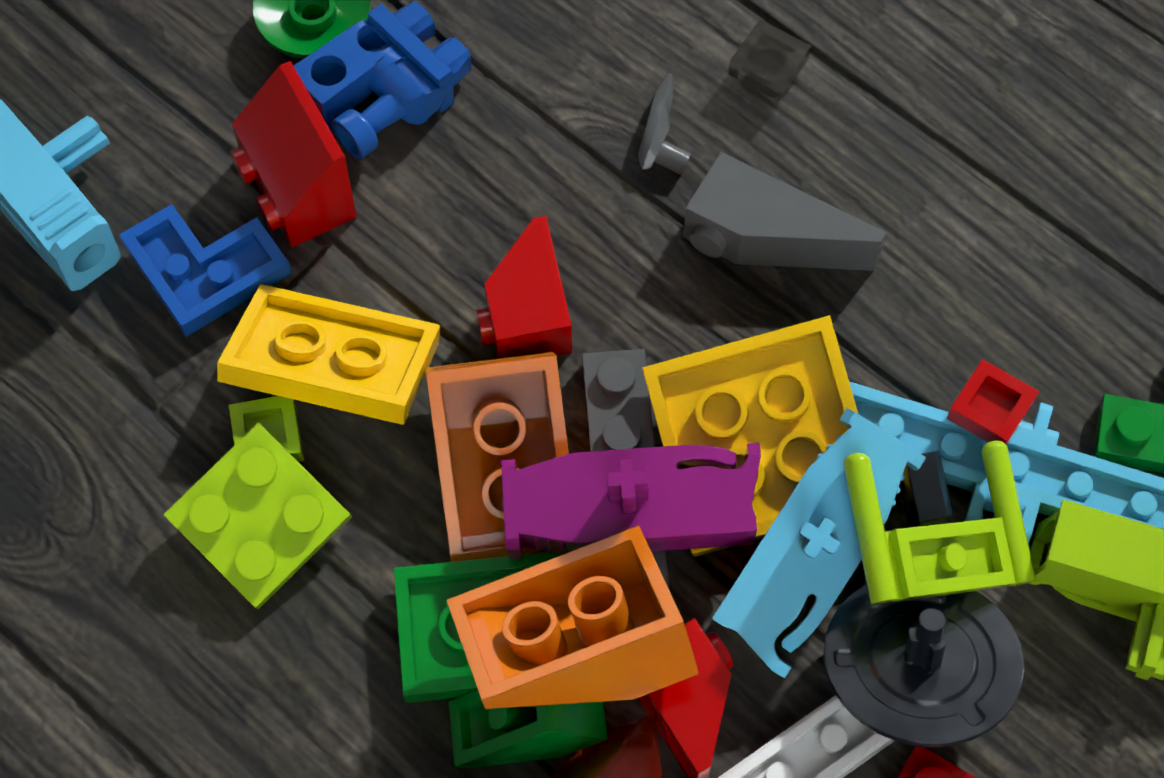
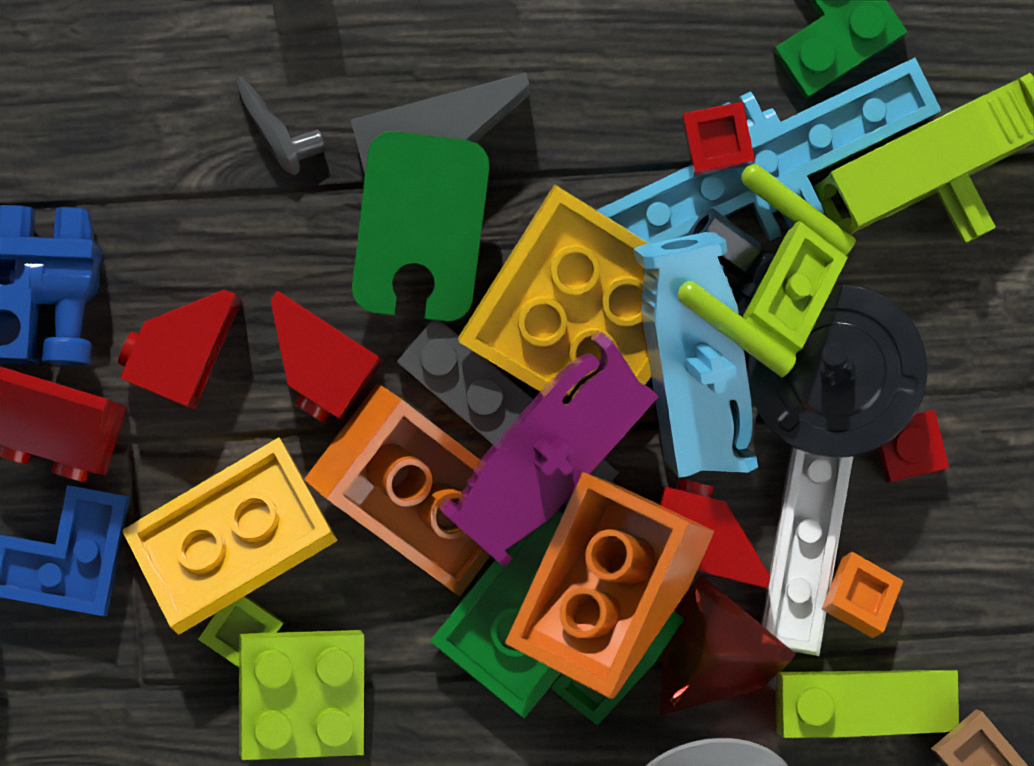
camera: 45 degrees left, 20 degrees up
none -> red slope [118,289,242,410]
none -> green piece [352,131,489,321]

